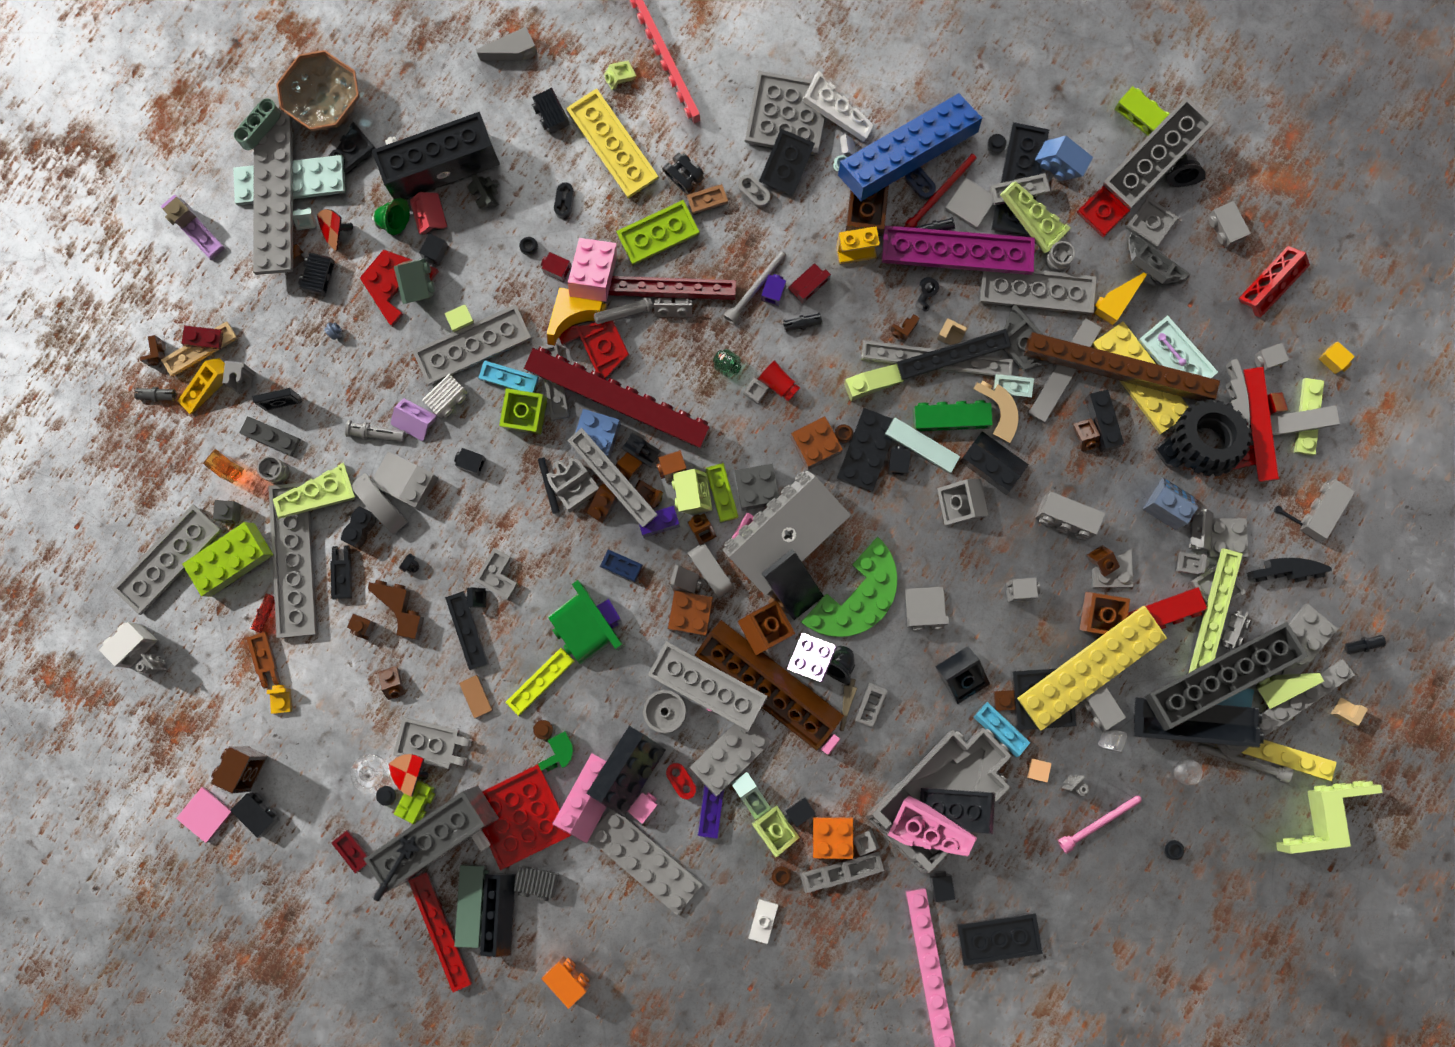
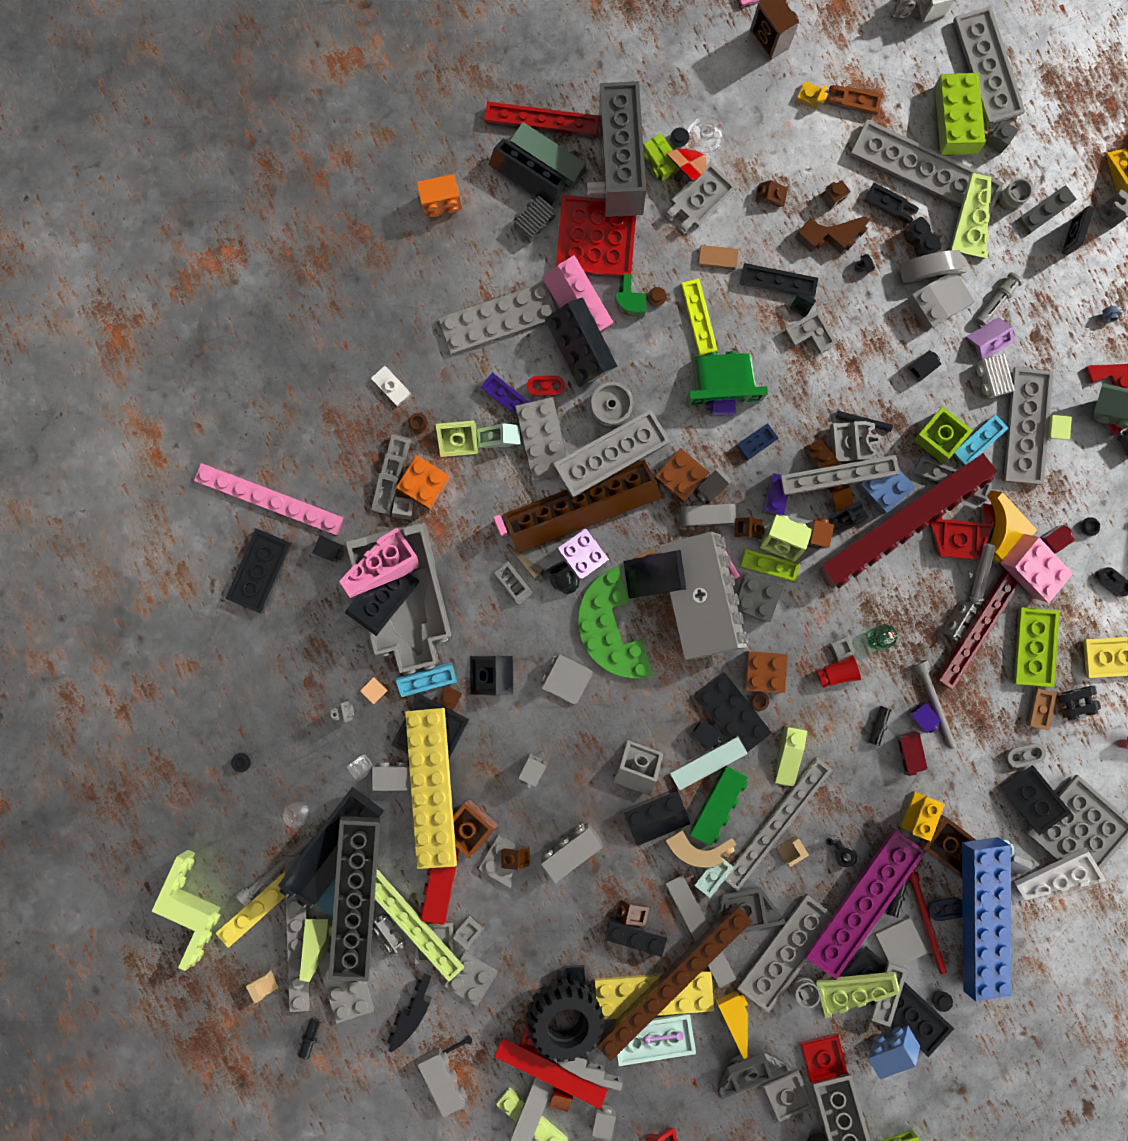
camera: 115 degrees right, 5 degrees up
clear orange brick [202,449,244,484] -> none
black brick [230,792,280,838] -> none
clear red pin [250,593,275,633] -> none
dark red plate [331,830,368,874] -> none
black piece [372,836,420,902] -> none
bright pink brick [628,792,658,824] -> none
reddish brown bracket [634,480,663,509] -> none
dark orange brick [737,600,796,655] -> none
black brick [784,797,816,827] -> none
reddish brown bracket [890,314,920,341] -> none
black tile [896,329,1012,380] -> none
bright pink piece [1058,796,1142,854] -> none
sand blue slope [1142,478,1198,530] -> none
light grey hinge [1188,509,1213,551] -> none

